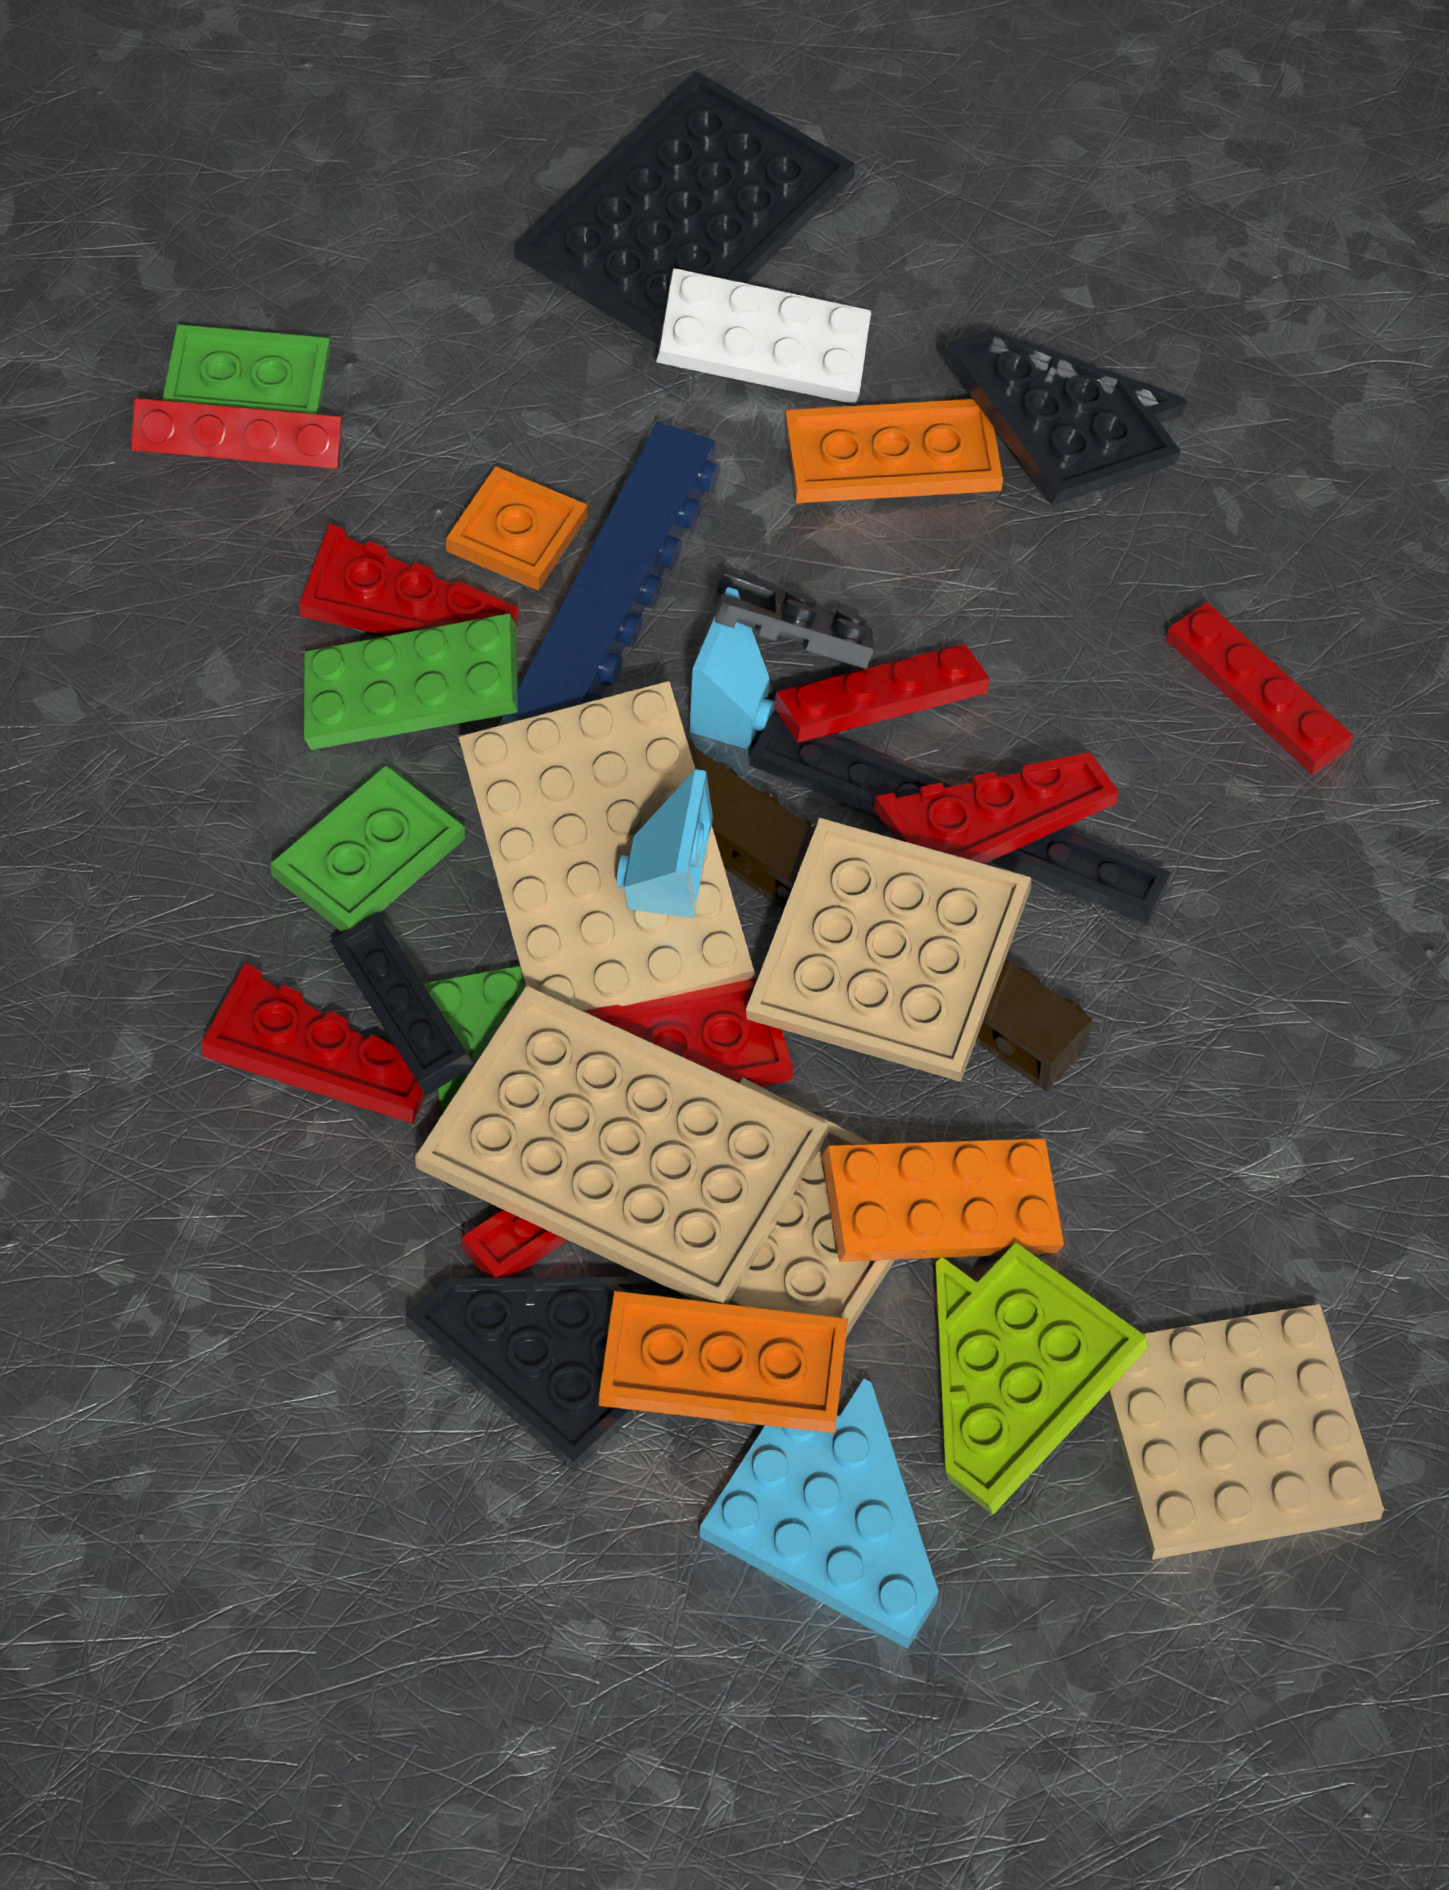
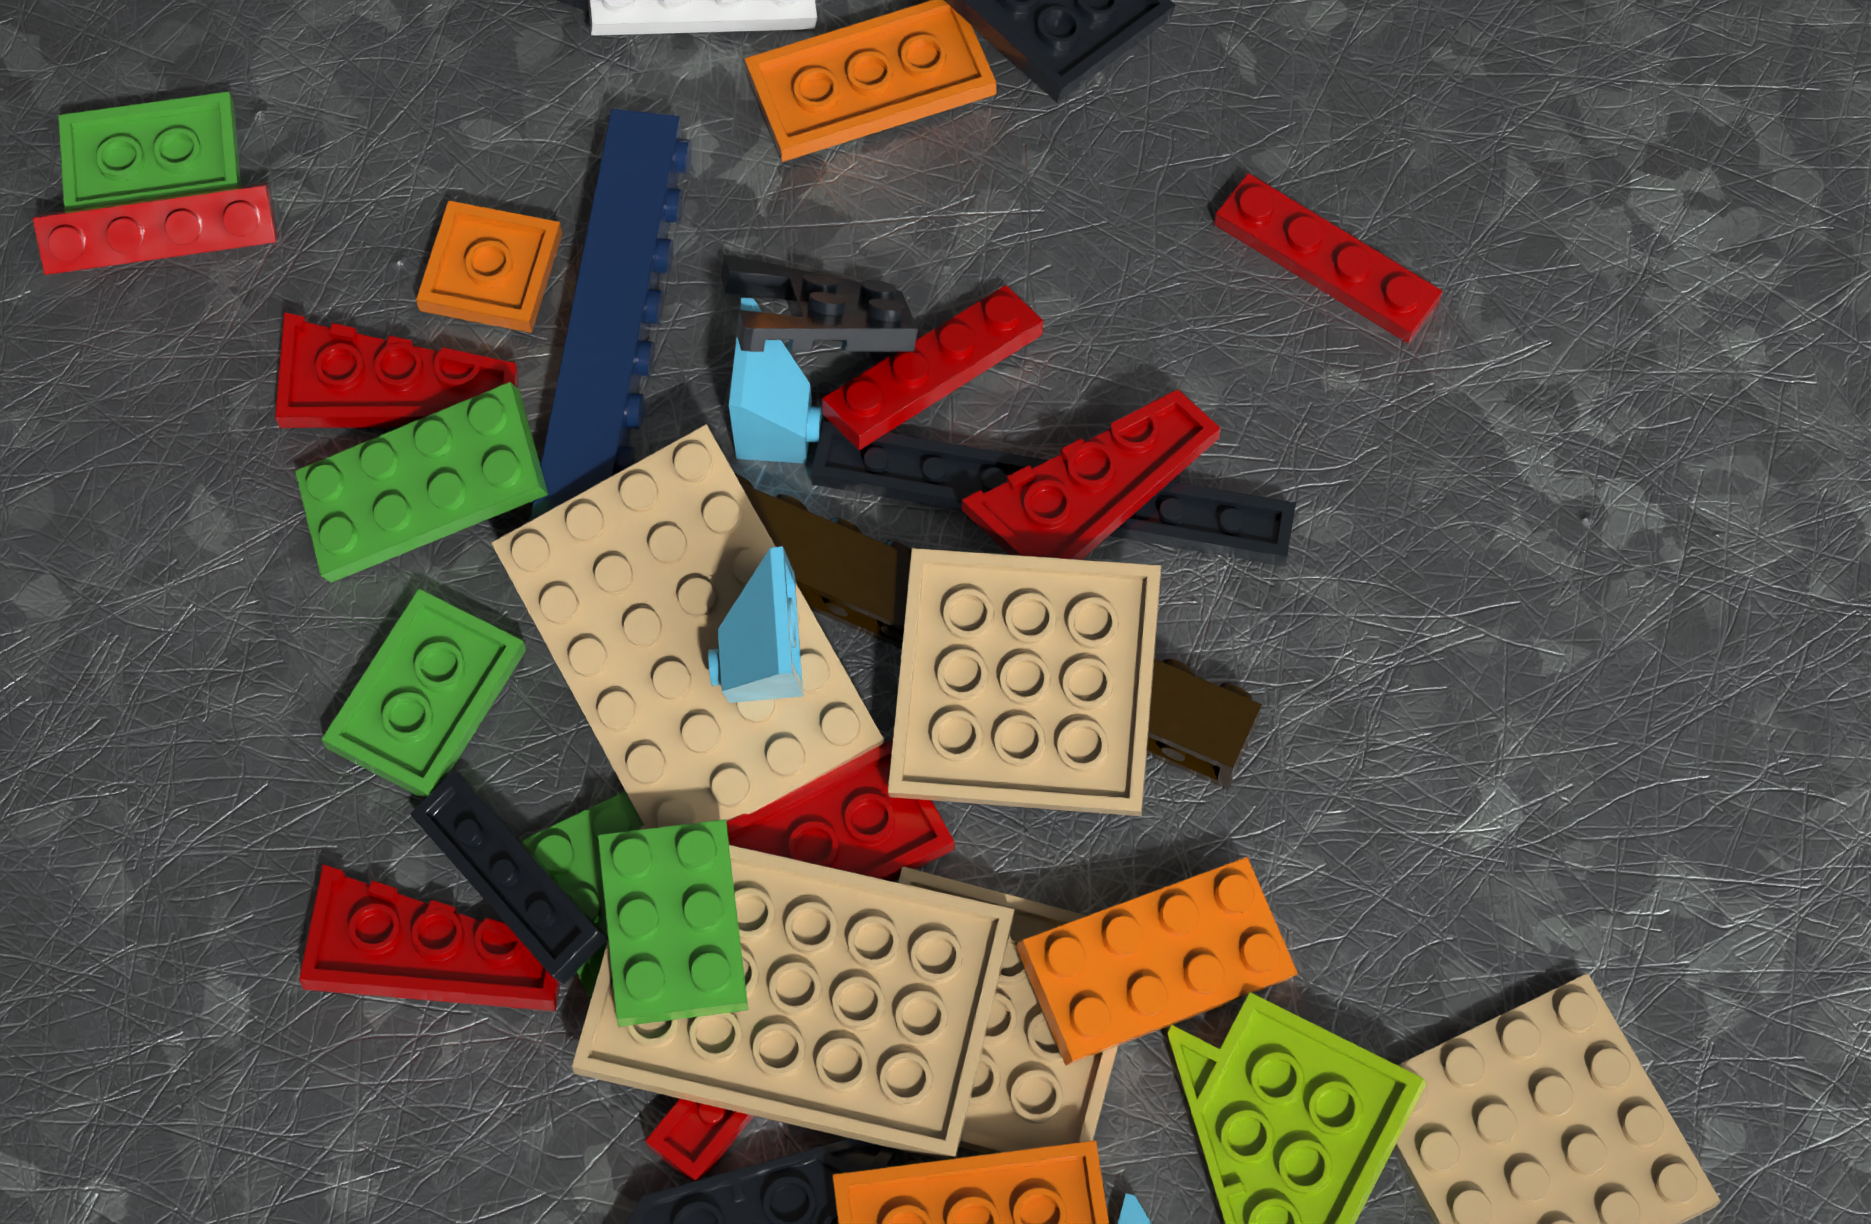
camera: 10 degrees left, 10 degrees up
none -> bright green plate [598,819,749,1027]

